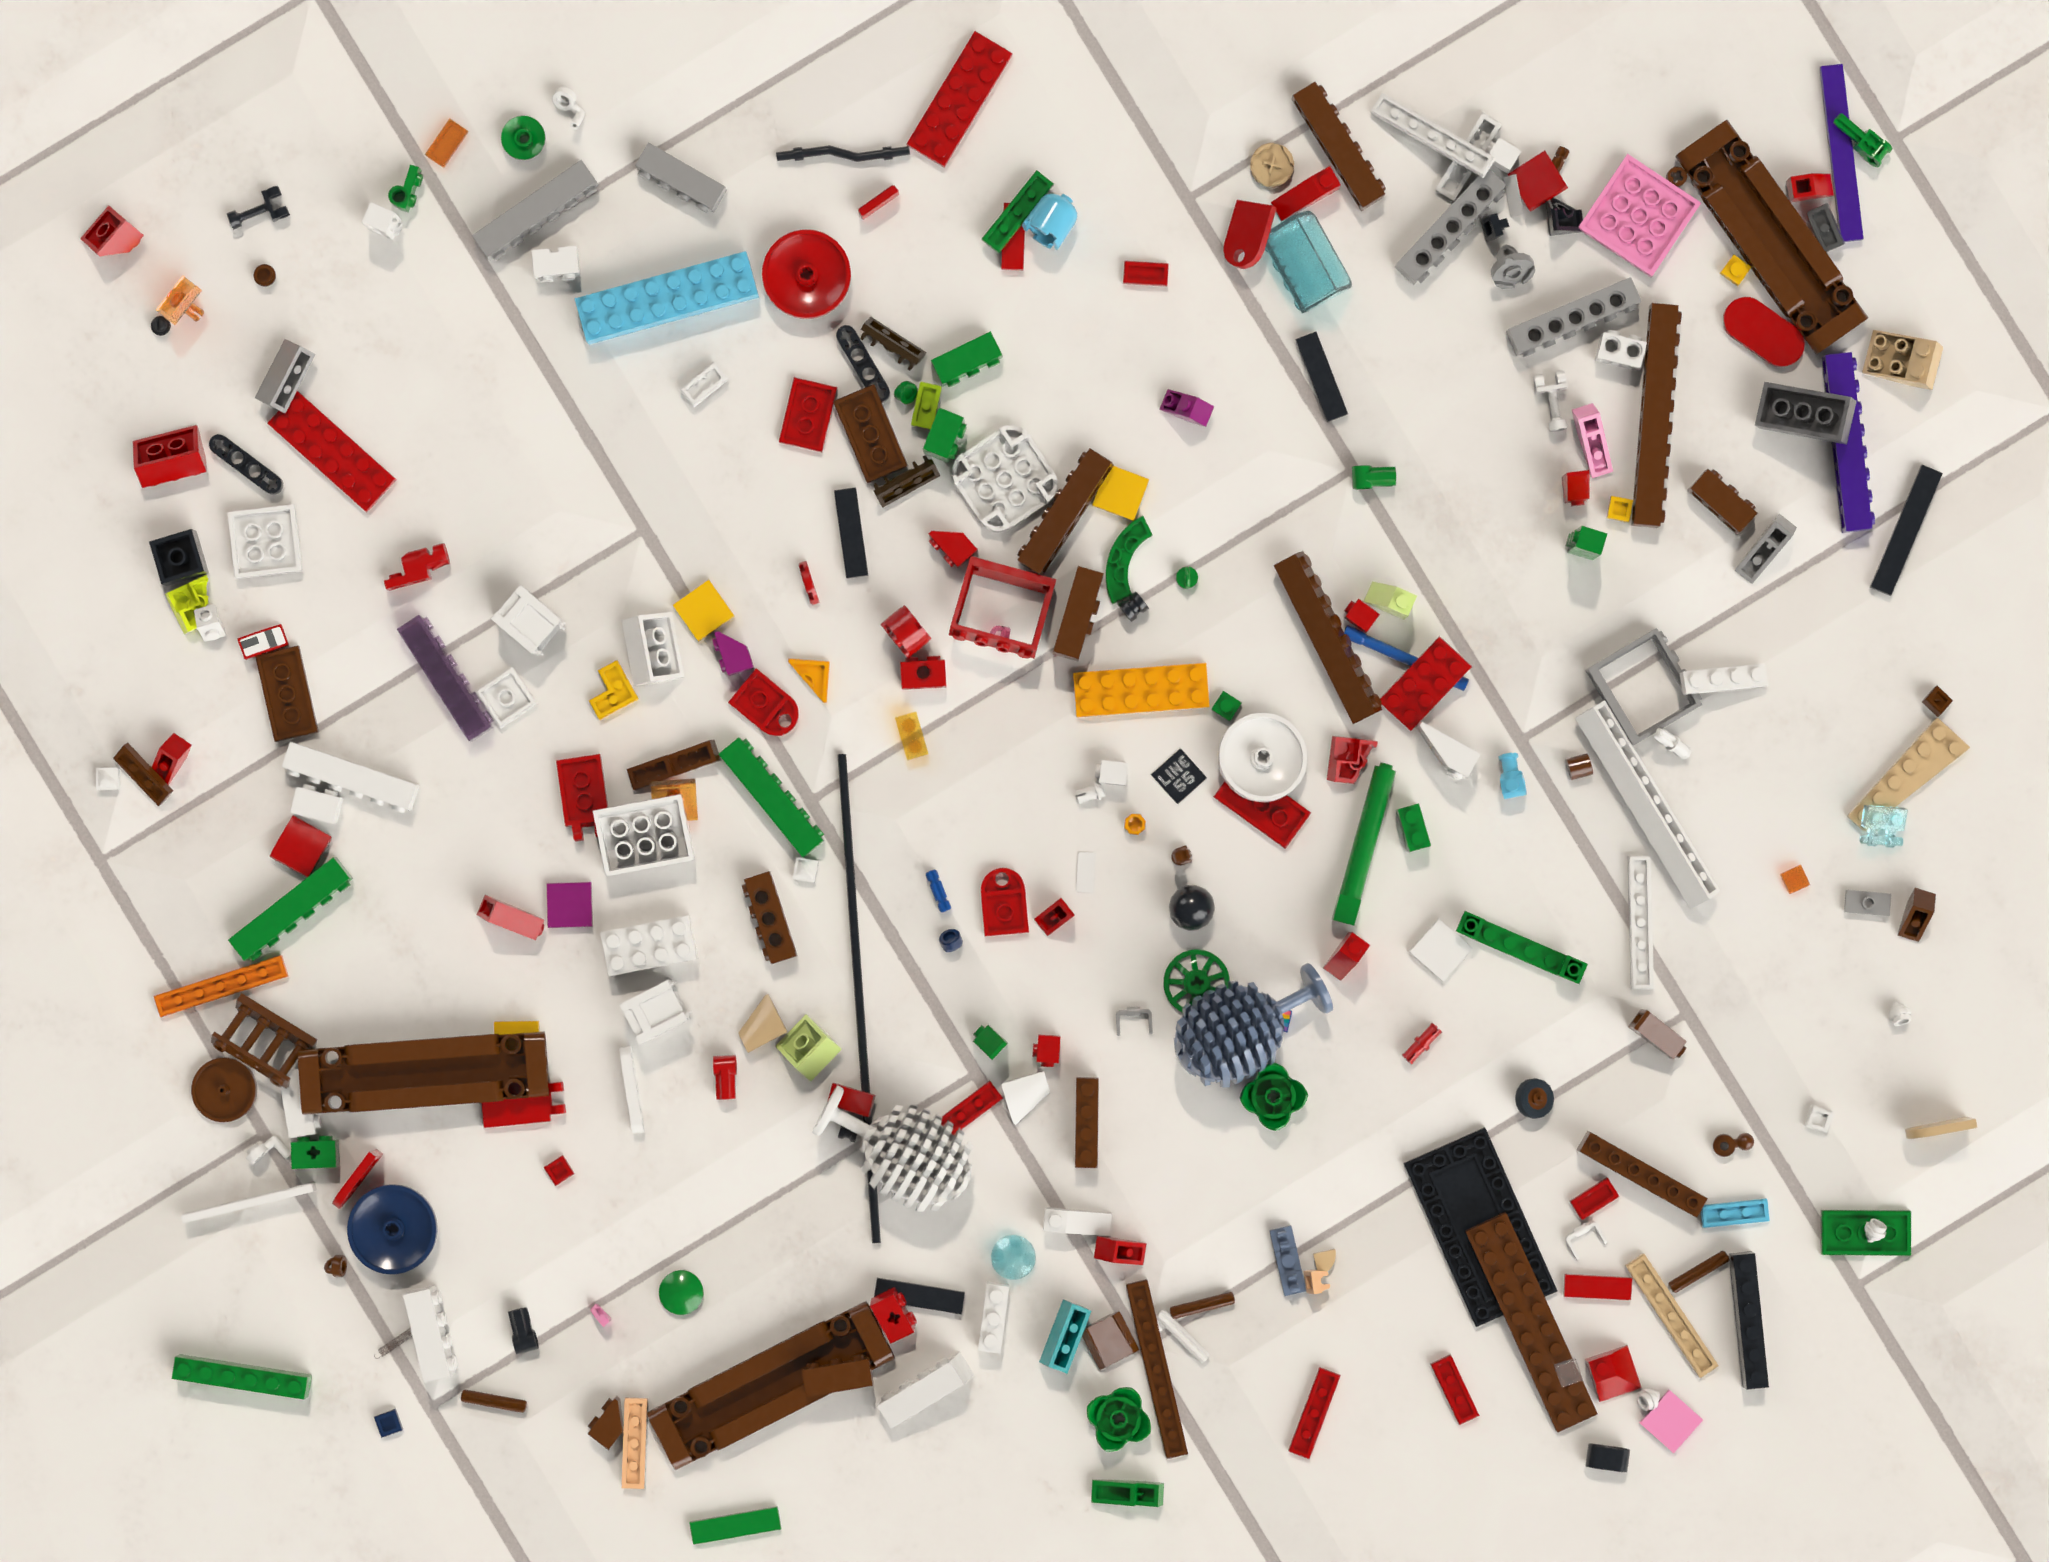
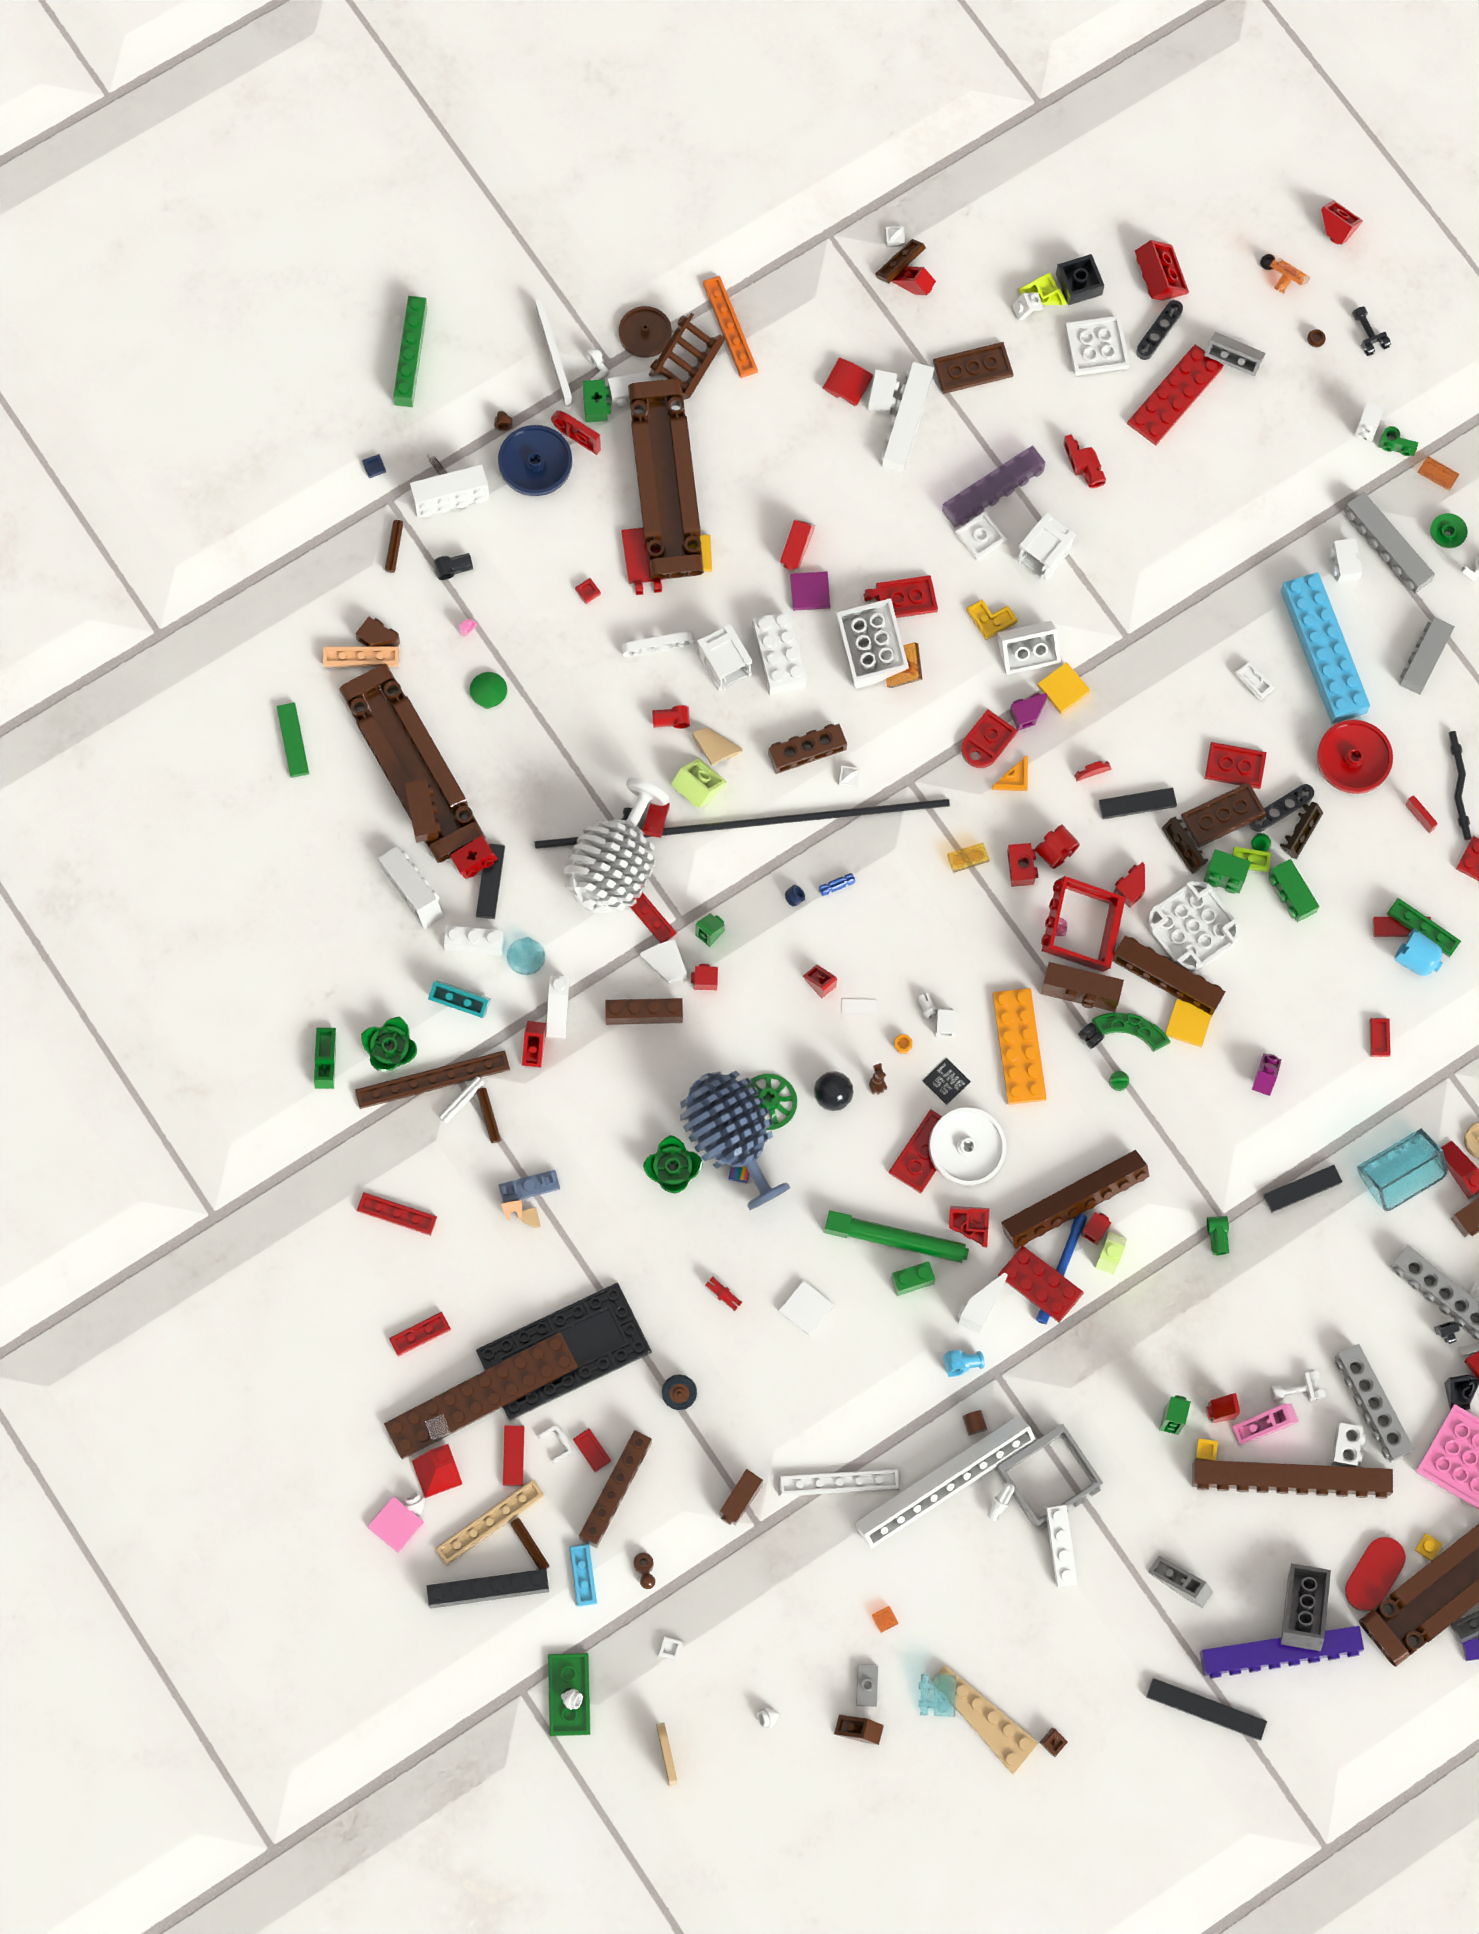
camera: 80 degrees right, 15 degrees down
green brick [228,857,353,962] -> none
slope [237,624,289,660] -> none
reddish brown slope [626,740,721,790] -> none
green brick [719,737,825,858] -> none
red tile [981,868,1029,936] -> none
slope [1082,1311,1139,1370] -> none
light grey piece [1116,1007,1153,1036] -> none
green plate [1211,691,1242,722] -> none
red tile [1223,200,1277,269] -> none
red slope [1323,932,1370,981] -> none
green slope [1456,911,1588,984] -> none
light grey tile [1491,245,1535,289] -> none
black beam [1585,1443,1630,1472] -> none
reddish brown brick [1687,469,1758,535] -> none
tan slope [1862,330,1943,390] -> none

